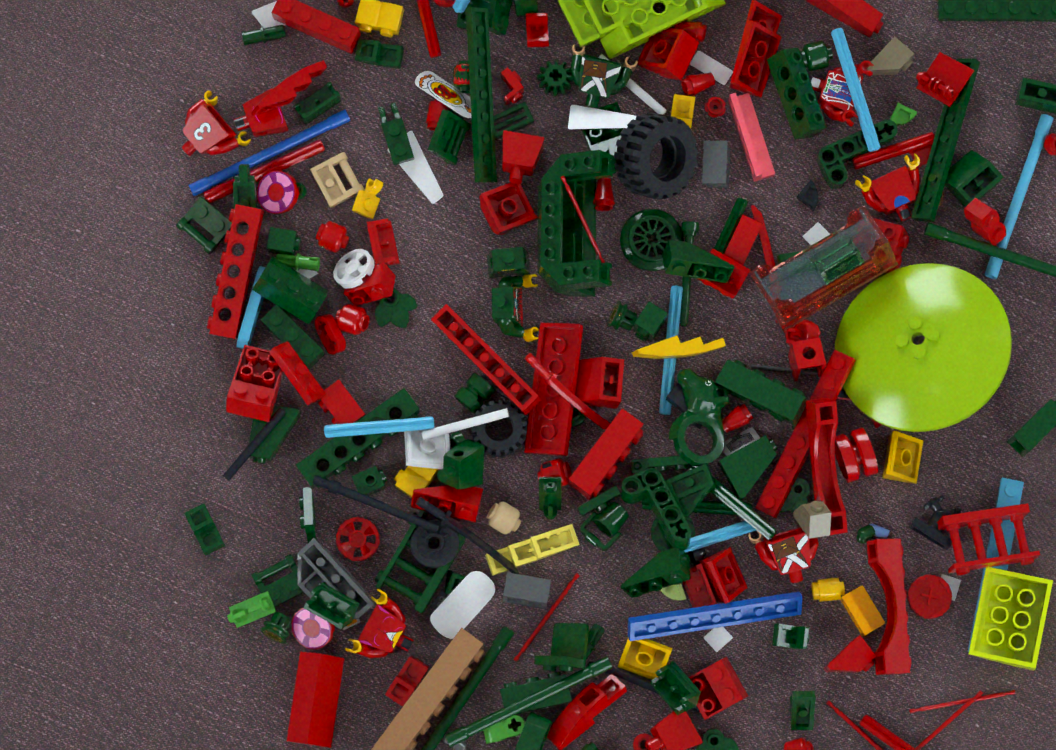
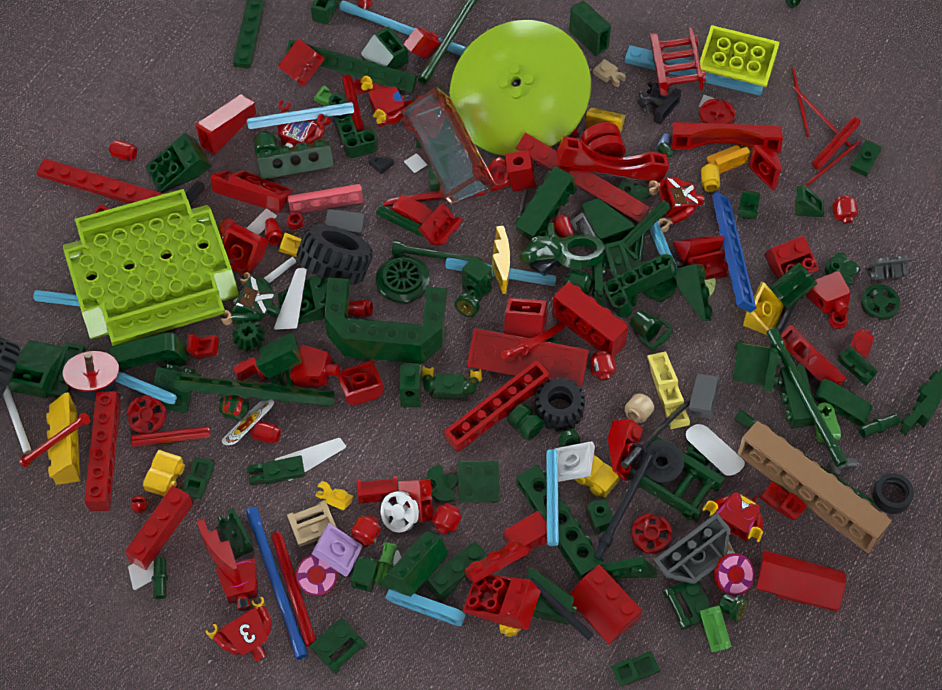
camera: 85 degrees left, 20 degrees down
red brick [207,204,264,340] -> none
dark green hinge [233,164,257,225] -> none
dark green hinge [304,582,359,629] -> none
red beam [315,314,346,355] -> none
white bar [422,408,509,440] -> none
dark green plate [428,110,471,165] -> none
dark green torso [437,439,484,489] -> none
red piece [514,573,580,662] -> none
dark green hinge [539,477,561,520] -> none
red piece [561,176,605,263] -> none
dark green plate [577,486,620,517] -> none
dark green slope [662,240,734,283] -> none
white sticker [704,627,733,652] -> none
dark tan slope [793,501,831,539] -> none
clear green brick [810,235,865,285] -> none
dark tan slope [867,36,914,76] -> none
none -> dark green bracket [255,333,302,379]
none -> lavender plate [311,523,363,576]
none -> dark green hinge [458,461,499,502]
none -> dark green head [564,271,593,295]
none -> red slope [569,564,642,645]
none -> tan plate [593,59,626,87]

